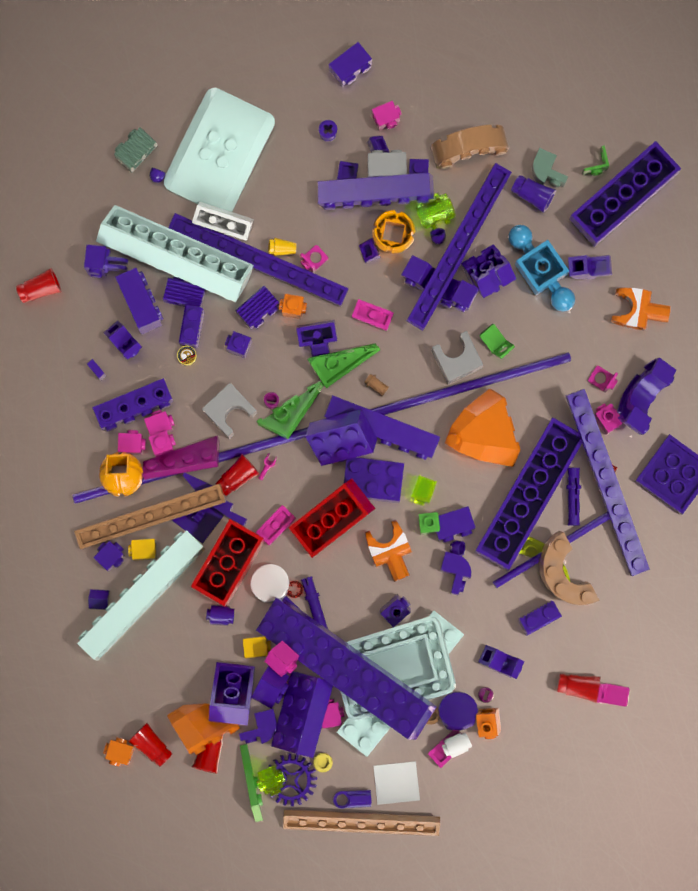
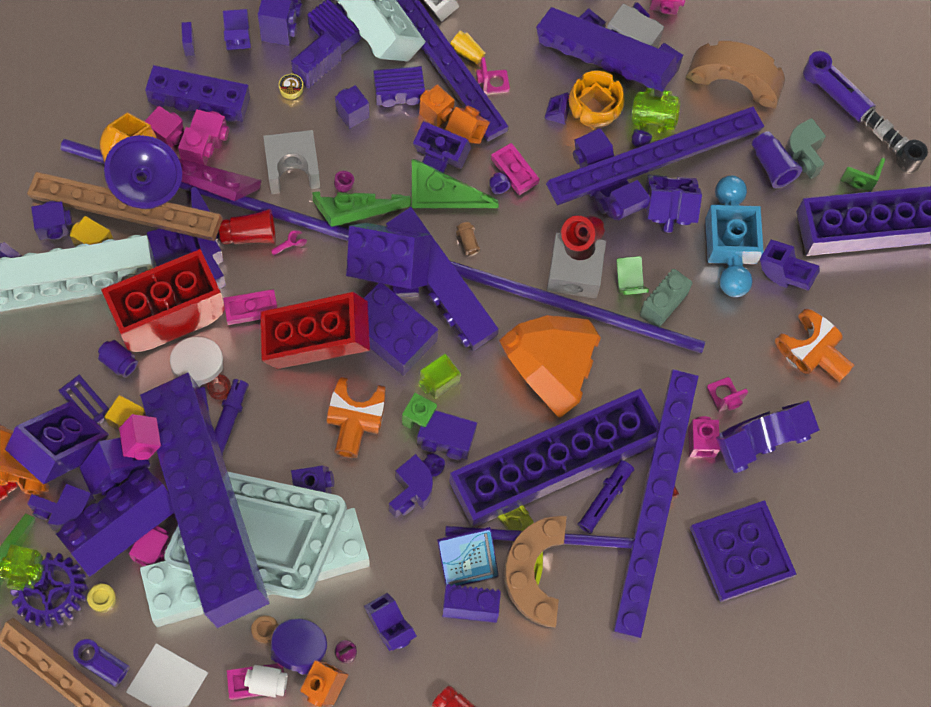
camera: 30 degrees right, 15 degrees down
none -> dark purple tile [58,374,109,424]
none -> dark purple dish [104,135,182,209]
none -> piece [437,527,499,586]
none -> orange brick [445,106,490,144]
none -> dark purple hinge [489,173,511,194]
none -> red plant [561,216,605,251]
none -> sand green brick [640,269,693,327]
none -> piece [803,51,928,172]

